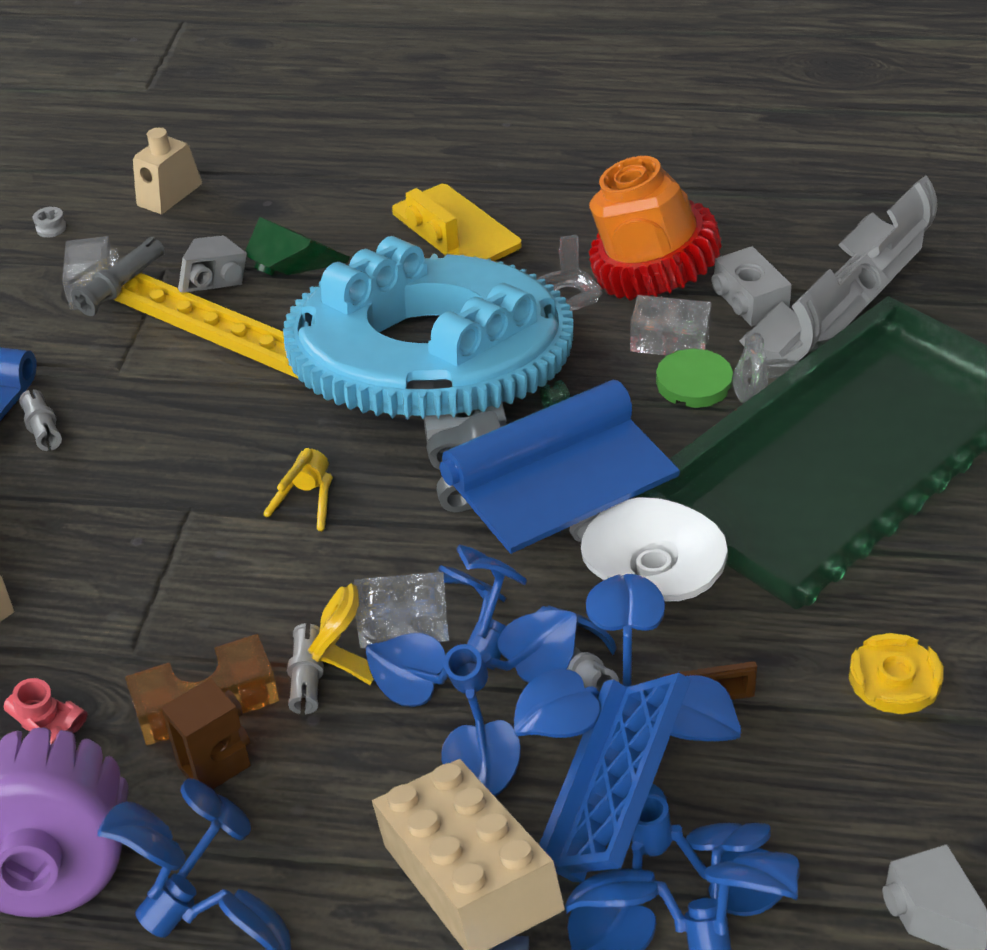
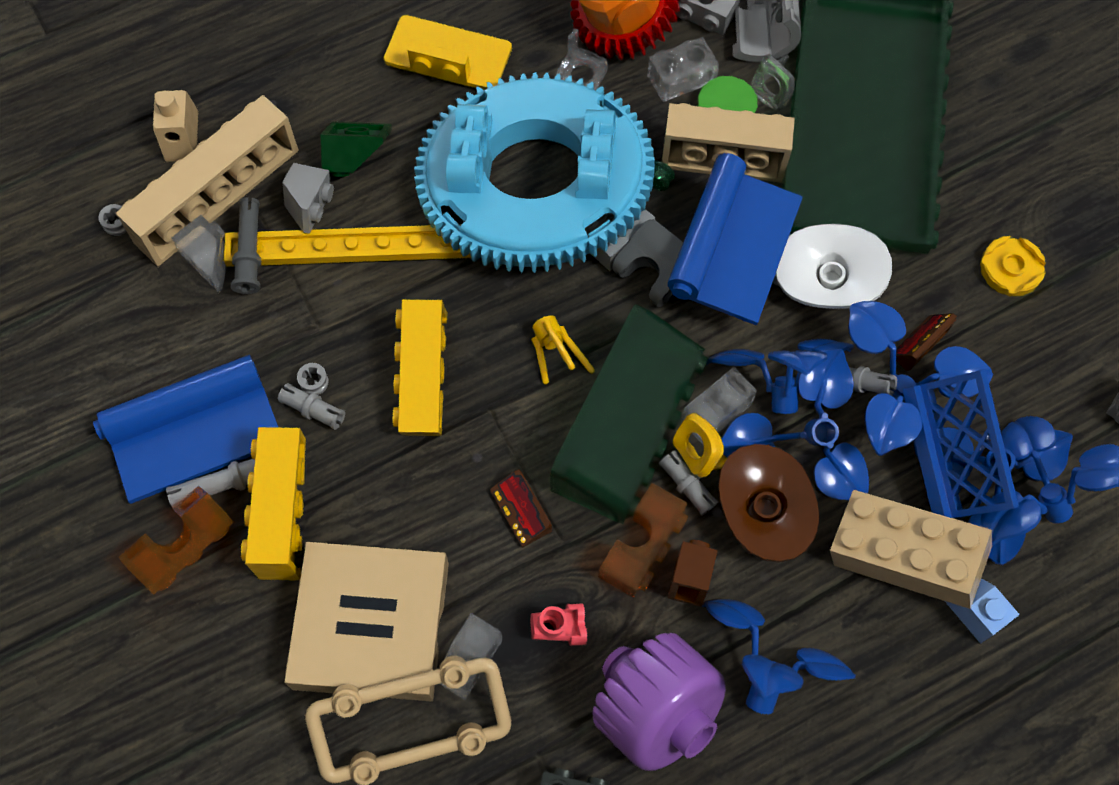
camera: 40 degrees left, 25 degrees up
none -> tan brick [116,95,299,267]
none -> light grey bush [297,363,329,395]
none -> yellow wedge [393,300,447,436]
none -> slope [490,469,552,548]
none -> clear green windscreen [550,304,709,524]
none -> tan brick [661,103,795,183]
none -> reddish brown hat [718,444,819,563]

